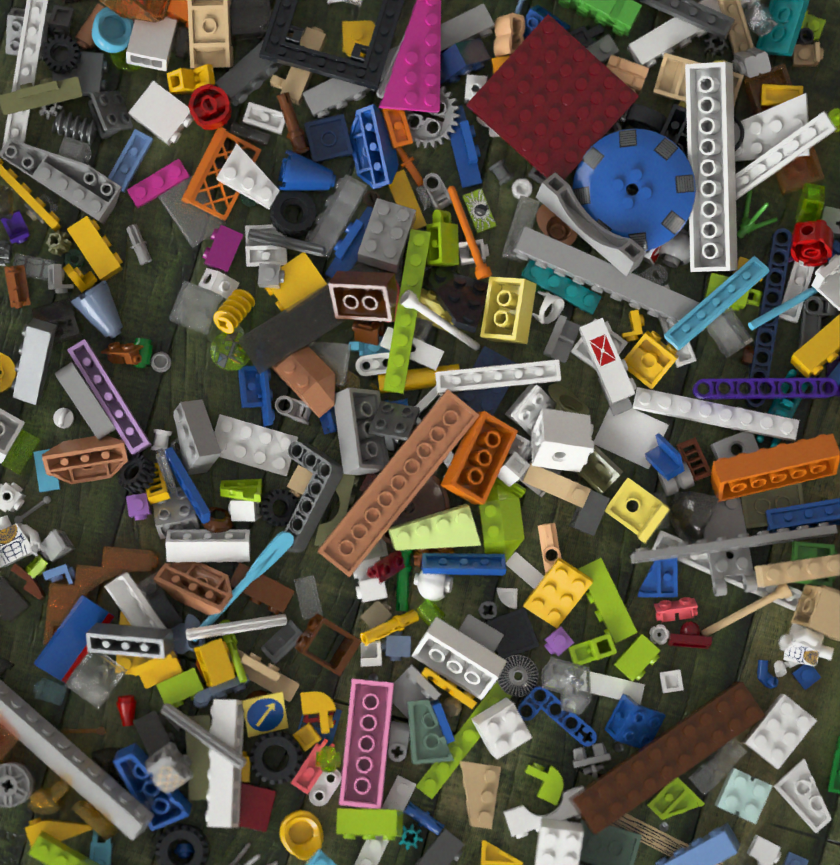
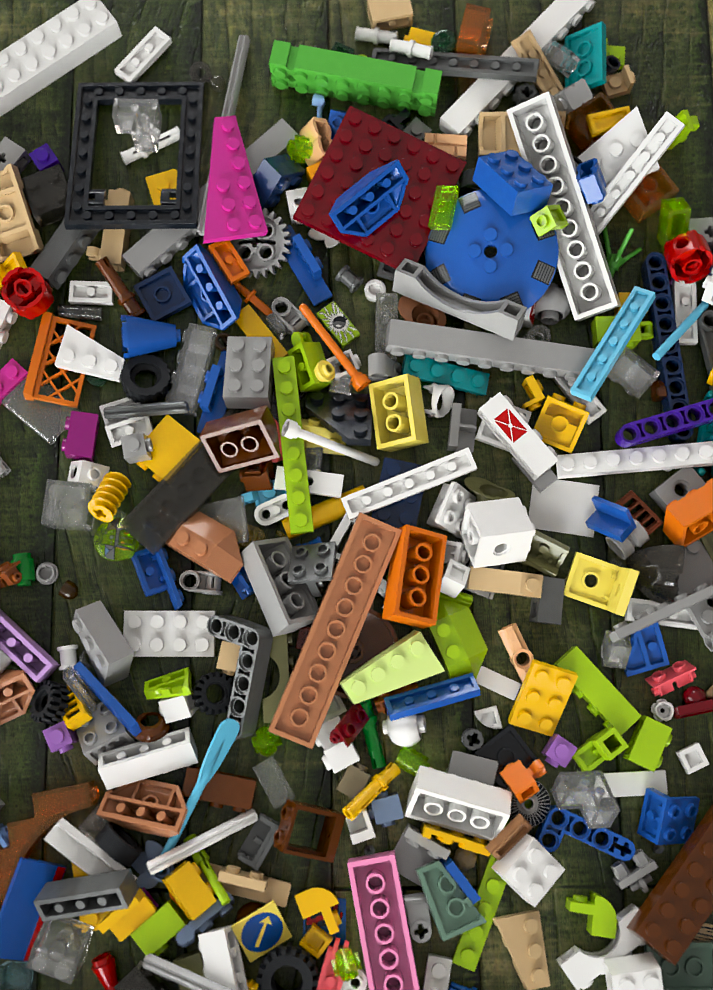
camera: 15 degrees left, 5 degrees down
none -> dark brown hinge [58,580,79,600]
none -> clear neon green gear [251,726,282,756]
none -> clear neon green gear [286,134,313,163]
none -> light yellow plate [314,360,335,382]
none -> blue wedge [329,160,409,237]
none -> clear tile [329,378,352,396]
none -> light grey piece [368,353,402,382]
none -> clear neon green plate [428,185,459,230]
none -> blue brick [472,150,553,216]
none -> medium nougat tile [485,813,533,860]
none -> orange brick [500,759,547,804]
none -> lime bracket [530,205,569,236]
none -> blue brick [576,158,607,205]
none -> clear brick [600,630,632,669]

